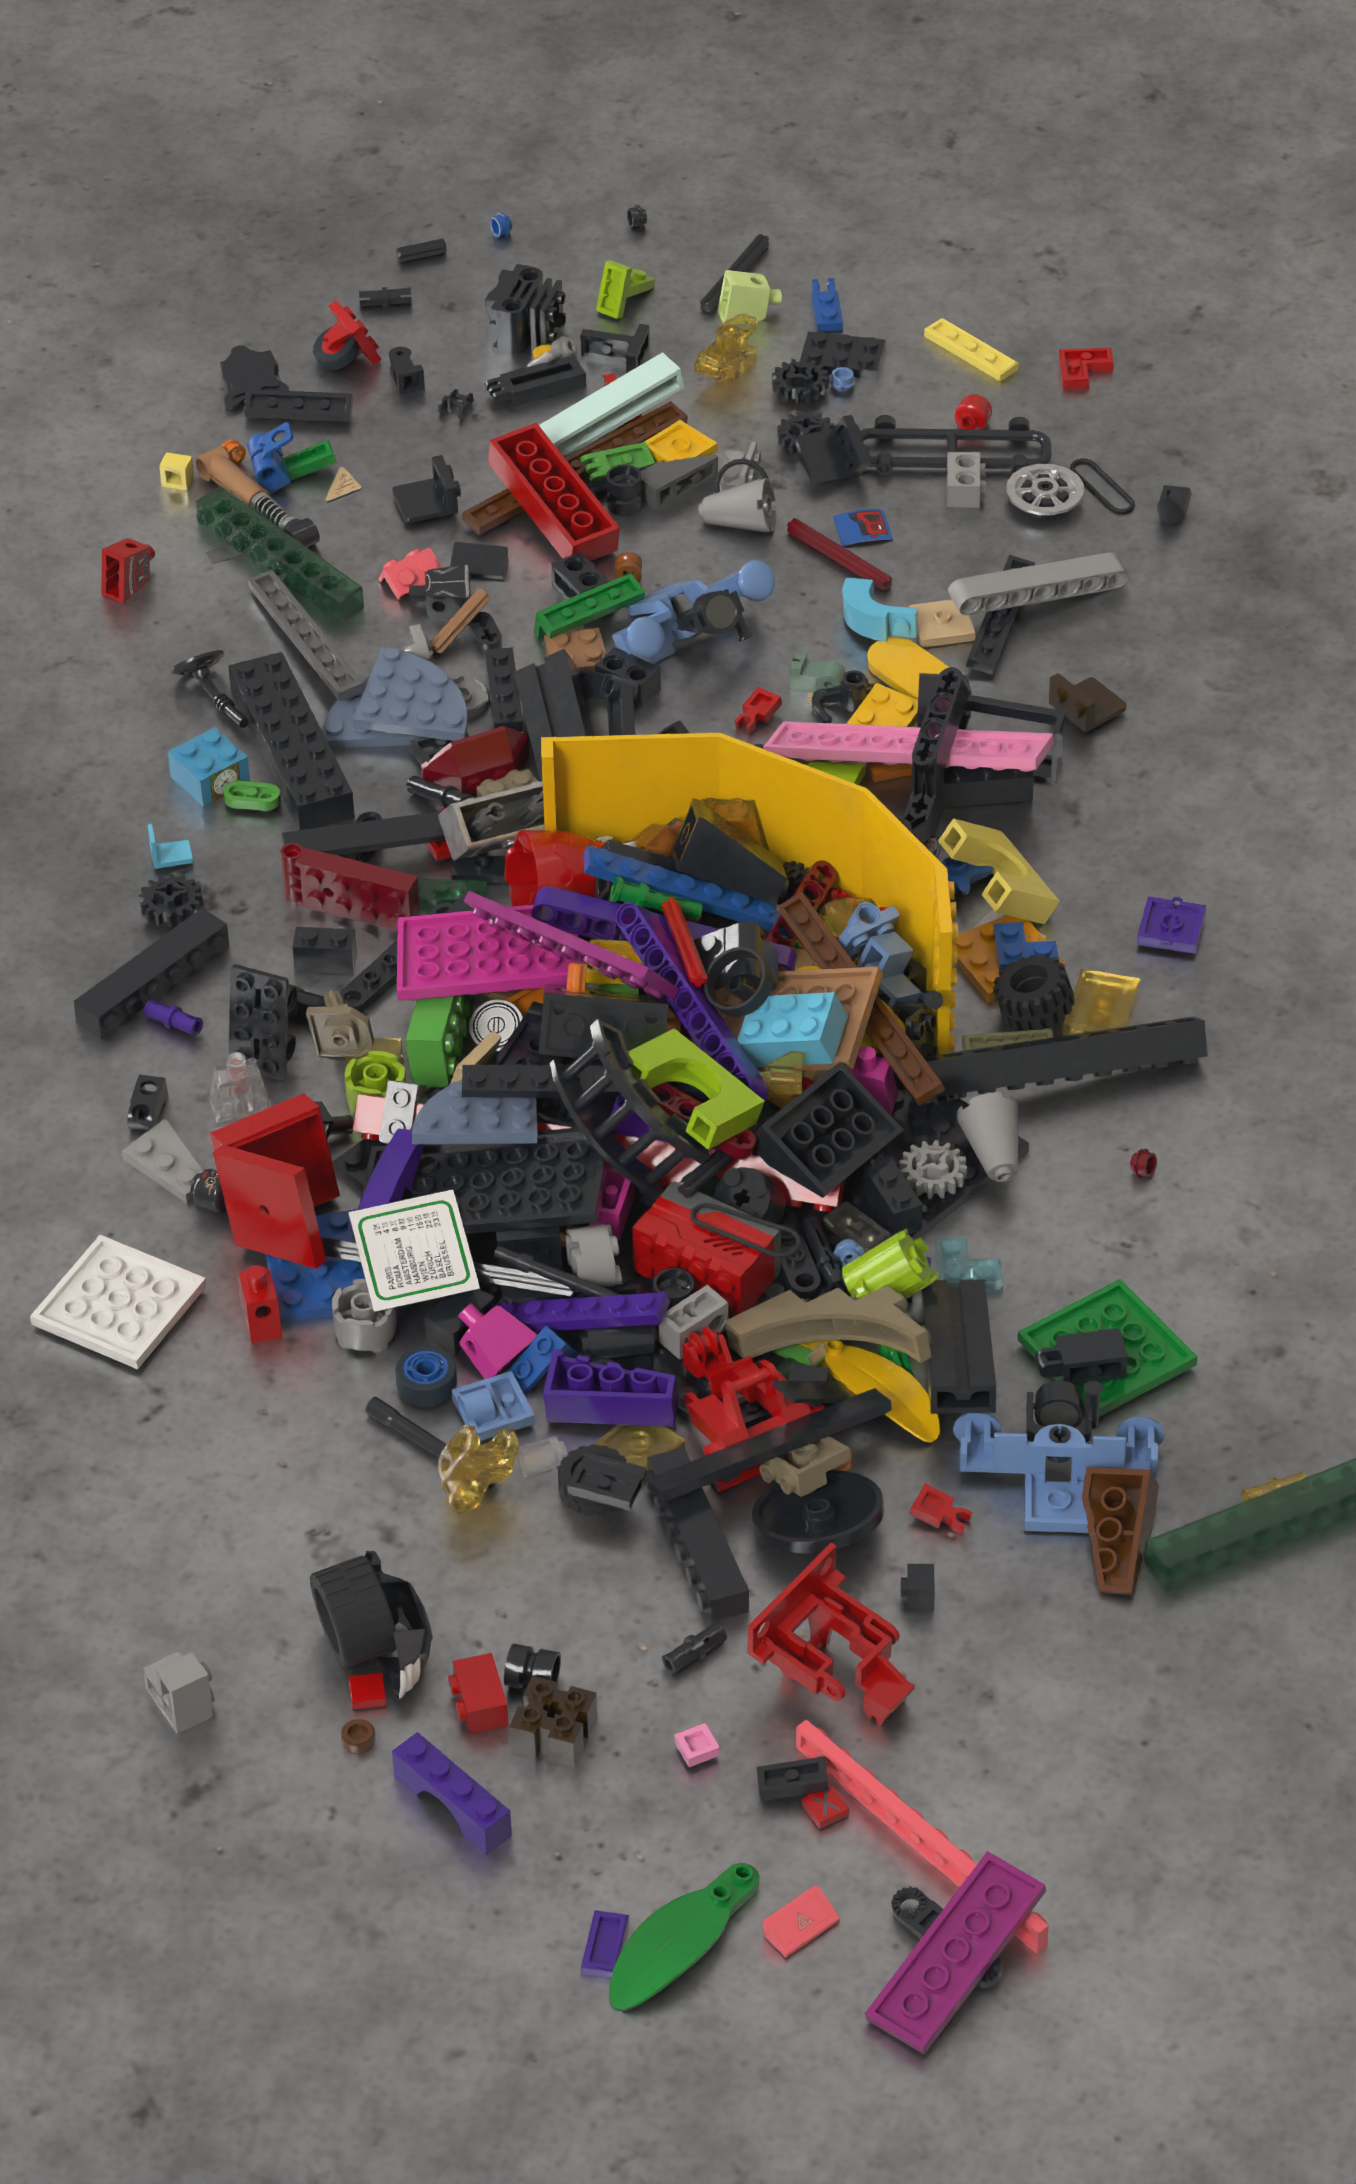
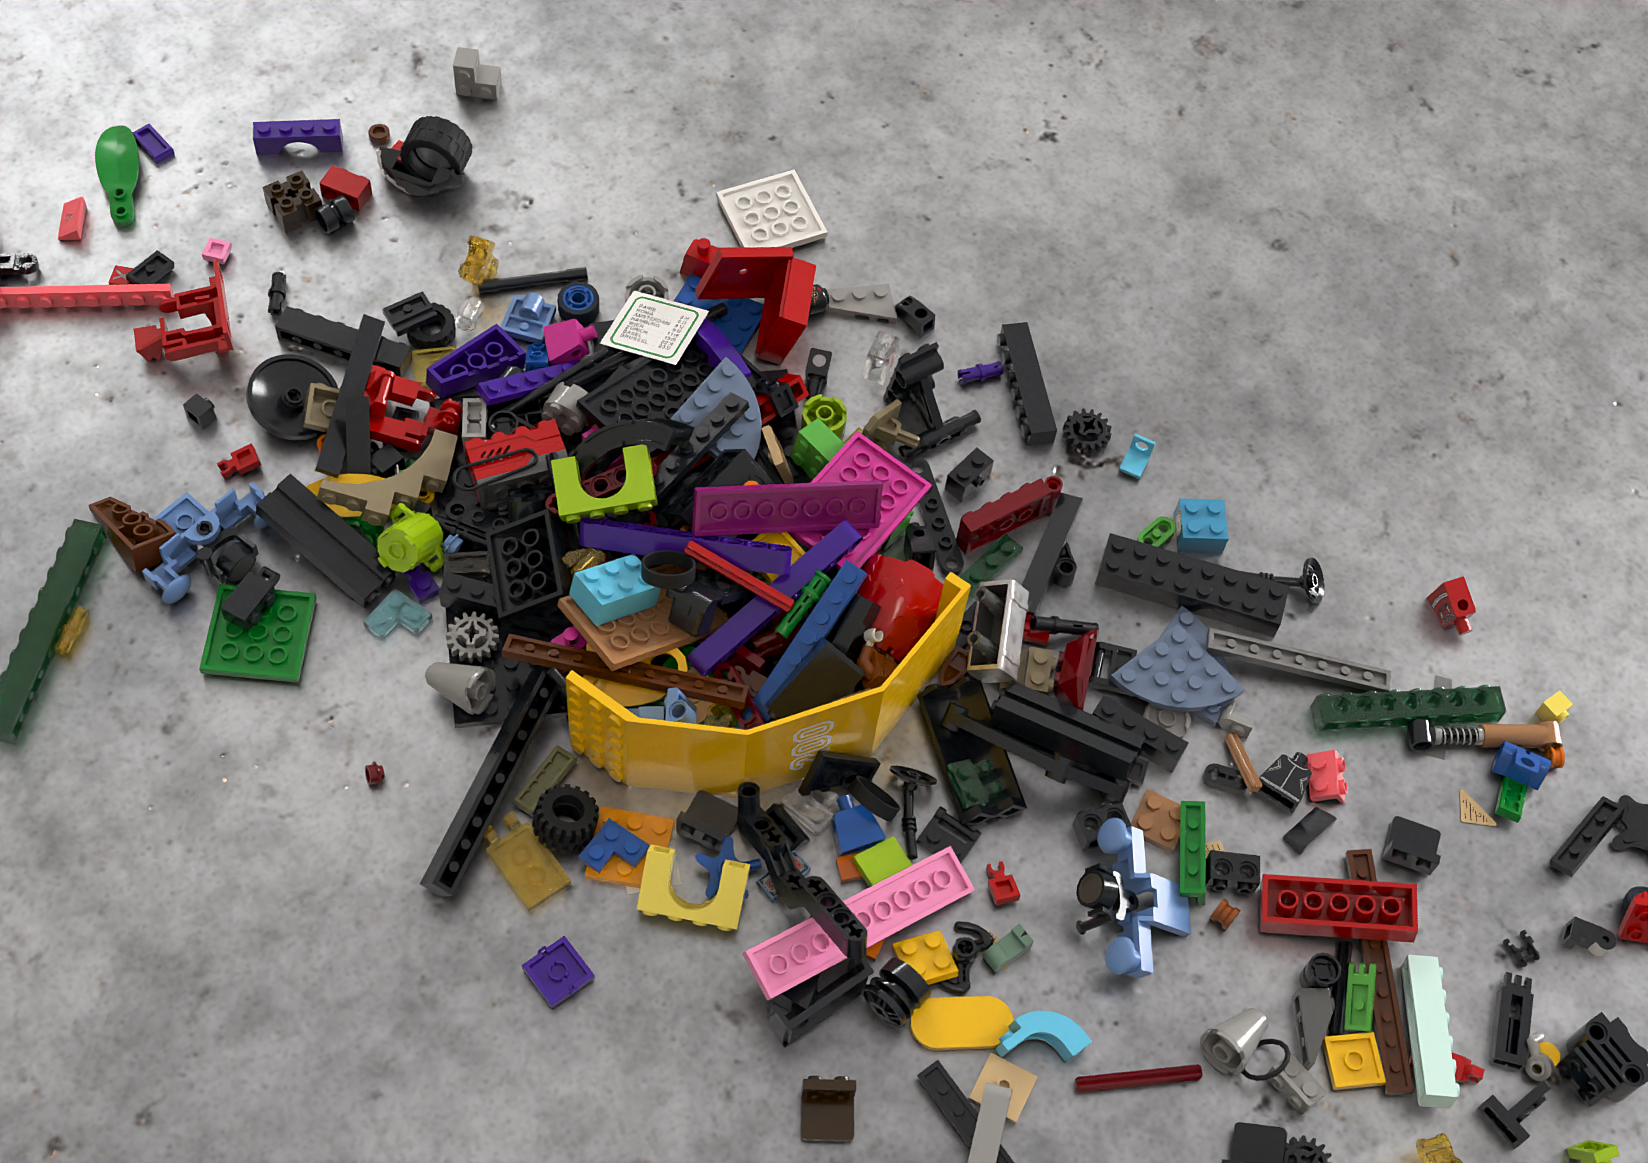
camera: 120 degrees right, 15 degrees up
sticker [833,509,893,547] -> none

